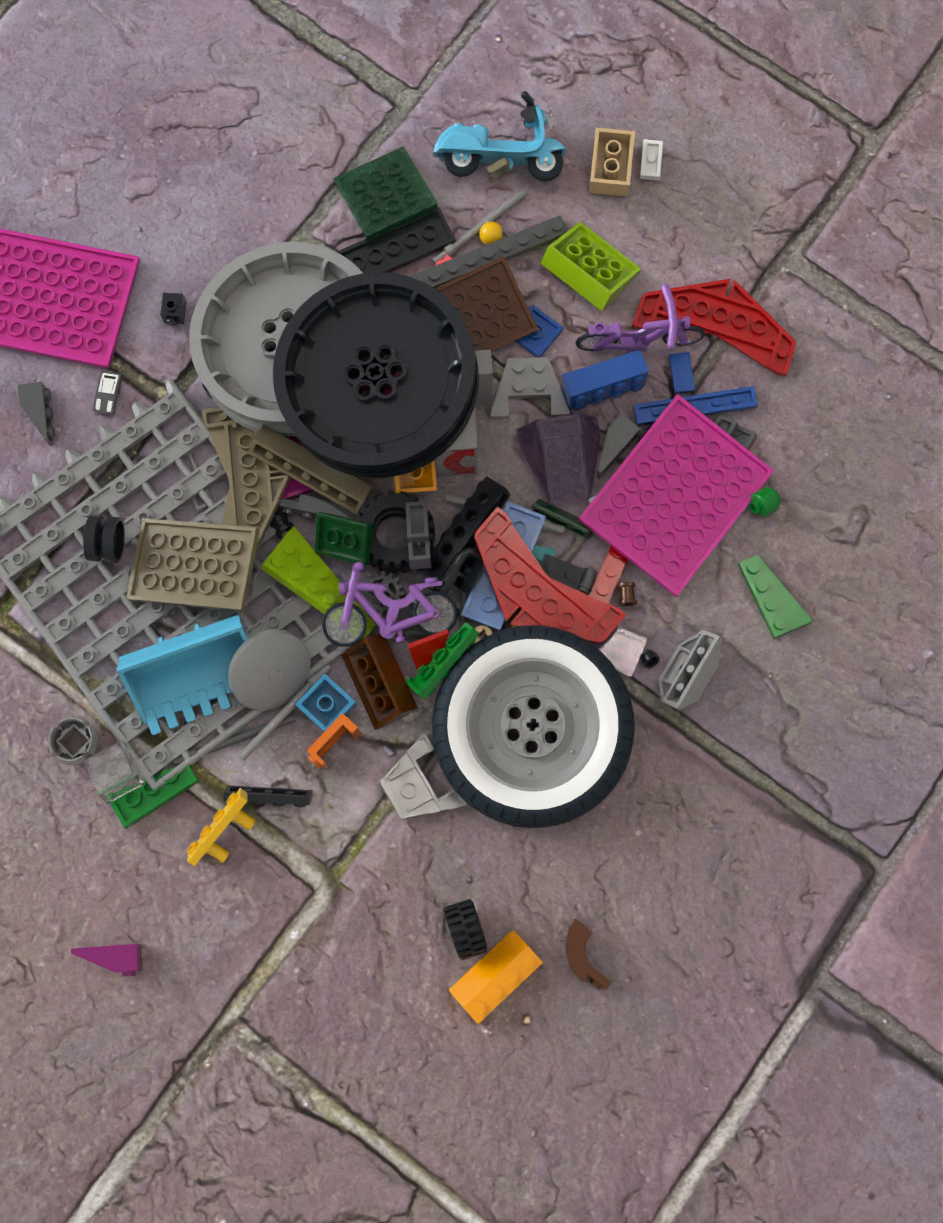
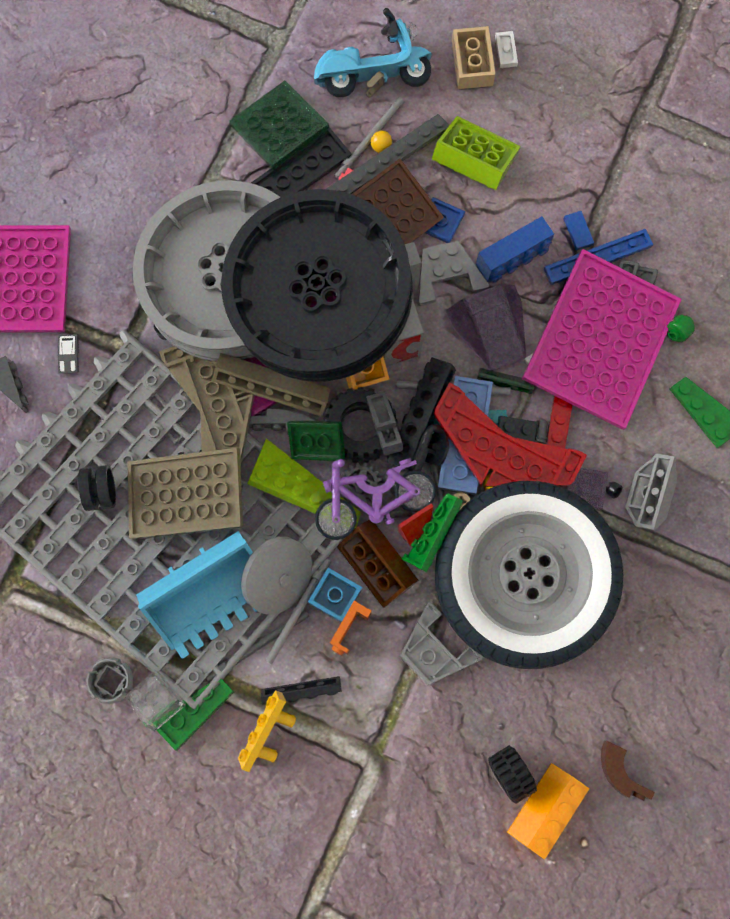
camera: 15 degrees left, 0 degrees up
magenta slope [71,944,142,977] -> none
black brick [160,293,187,326] -> none
black wheel [269,512,294,538] -> none
medium lavender piece [575,284,705,354] -> none
dark grey slope [596,413,640,479] -> none
reddish brown bush [617,582,637,606] -> none
red wing [631,279,796,377] -> none

